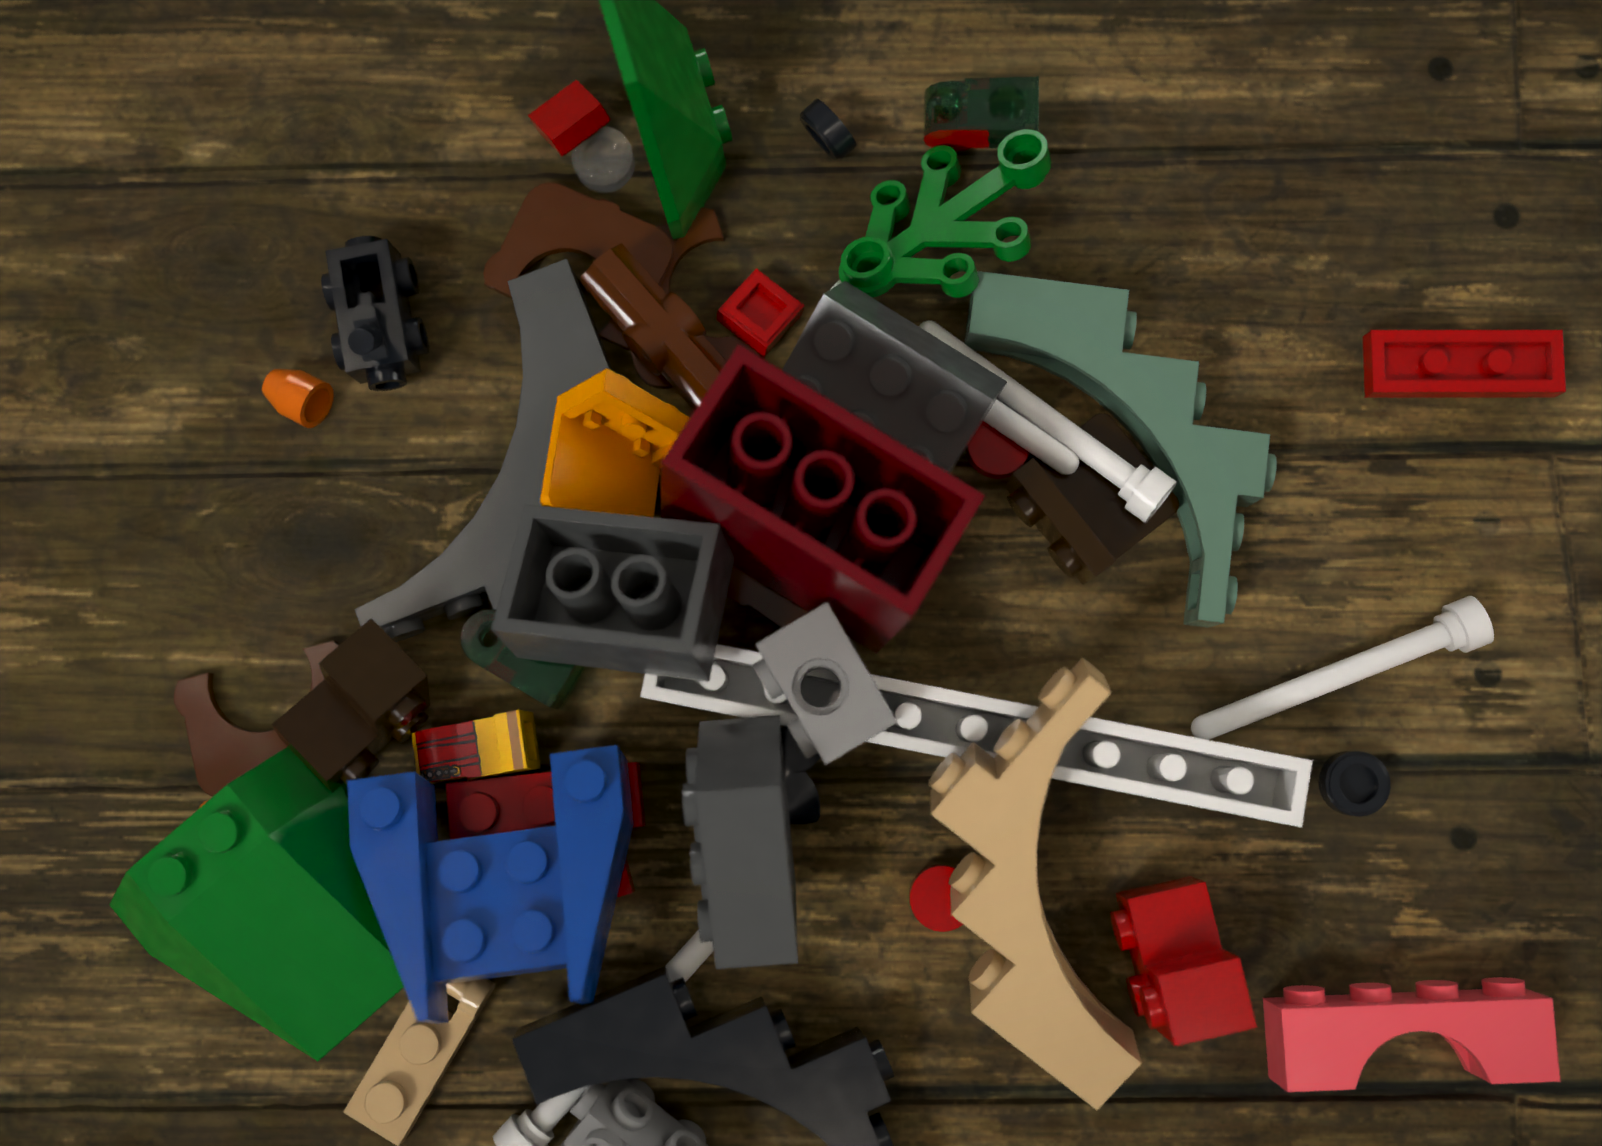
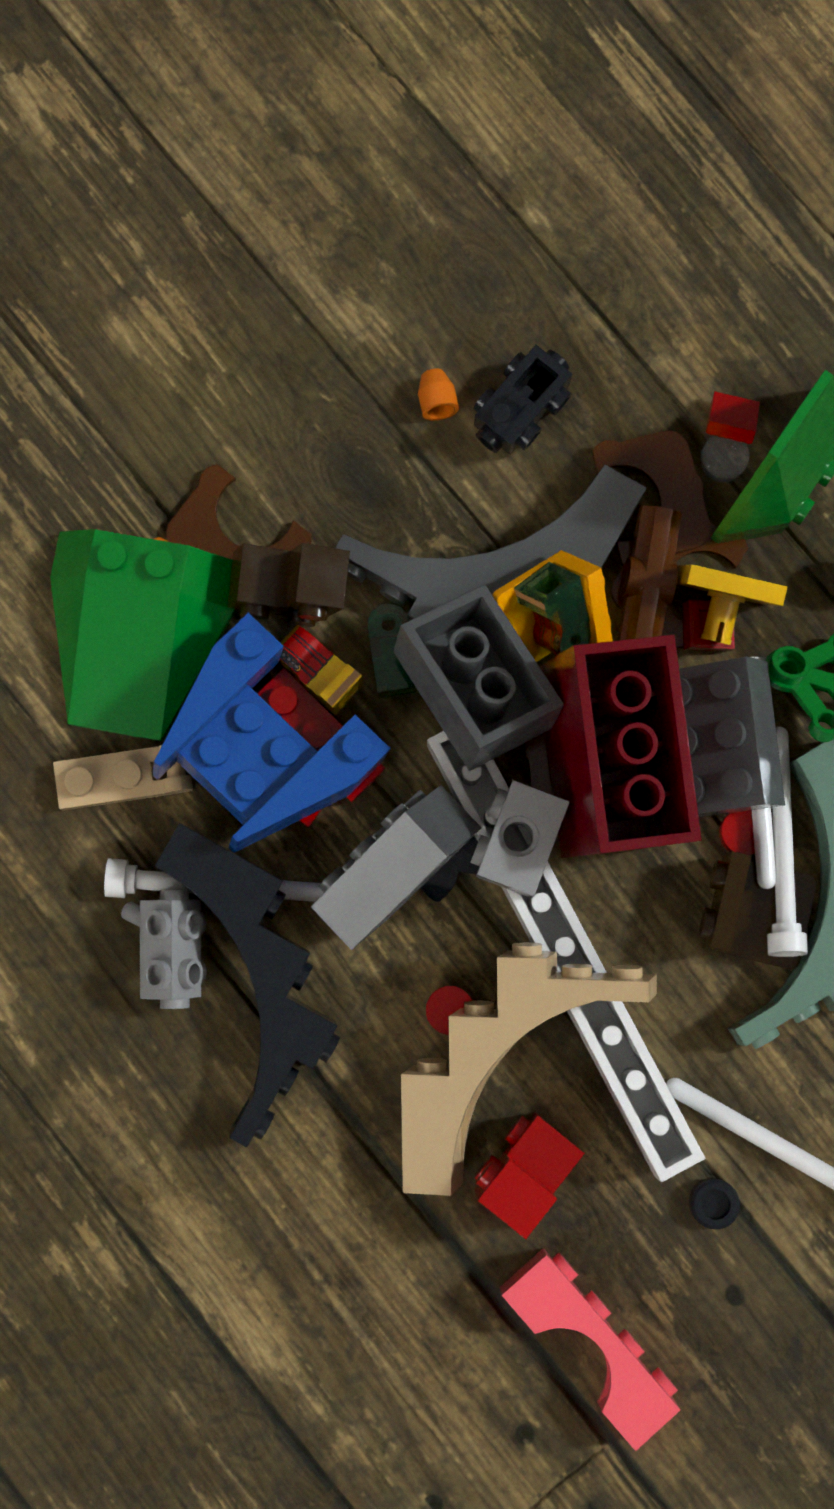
camera: 40 degrees right, 0 degrees up
none -> clear green leg [514,562,591,655]
none -> yellow tile [677,564,788,645]

